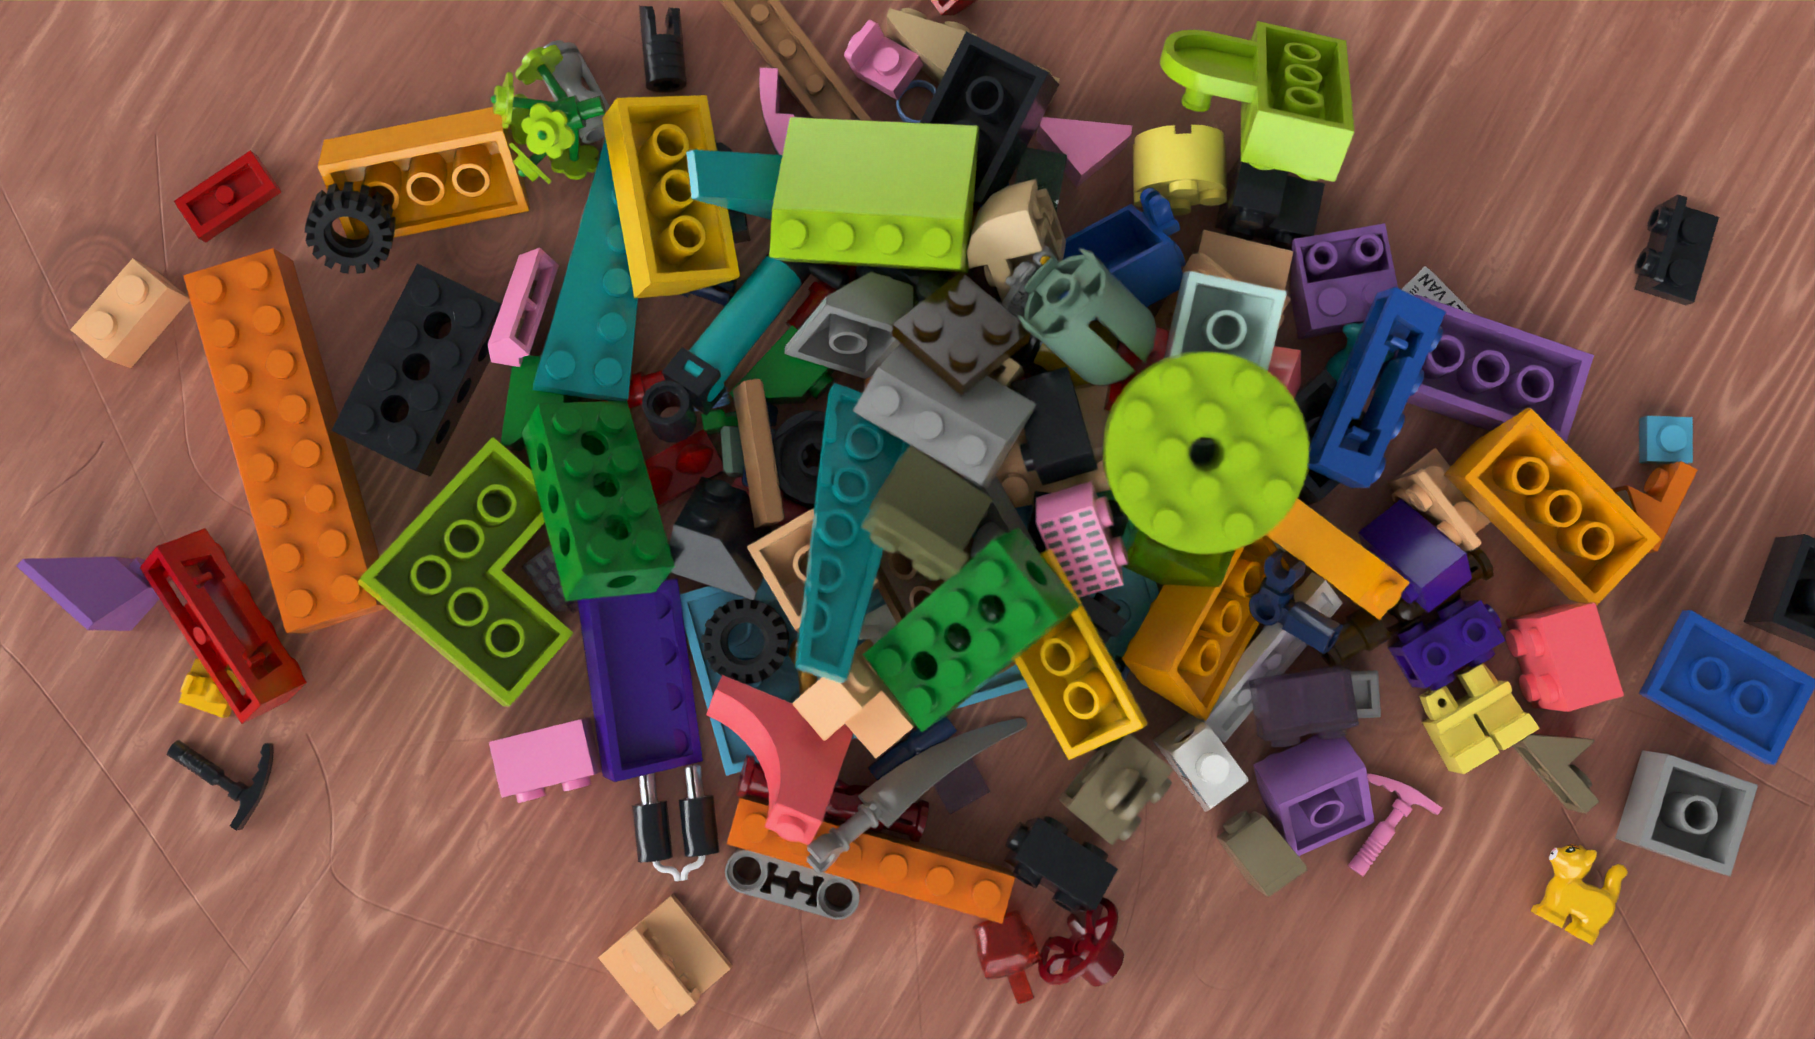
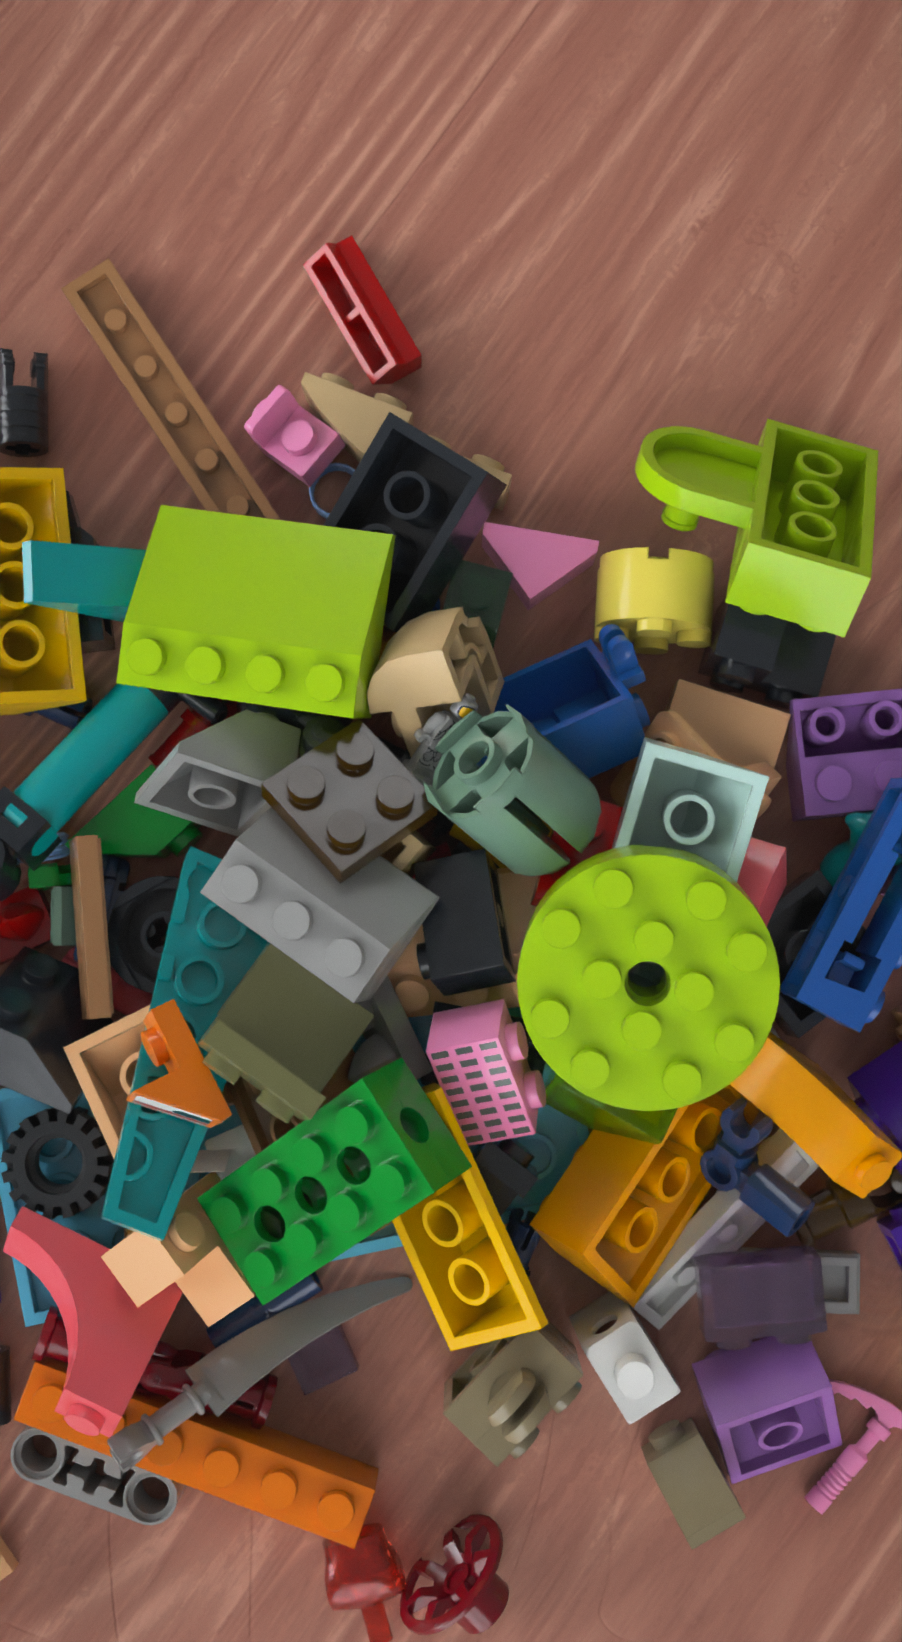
camera: 15 degrees right, 0 degrees up
bright pink slope [759,68,795,155] -> none
black brick [1004,816,1118,914] -> none
none -> orange slope [126,999,232,1128]

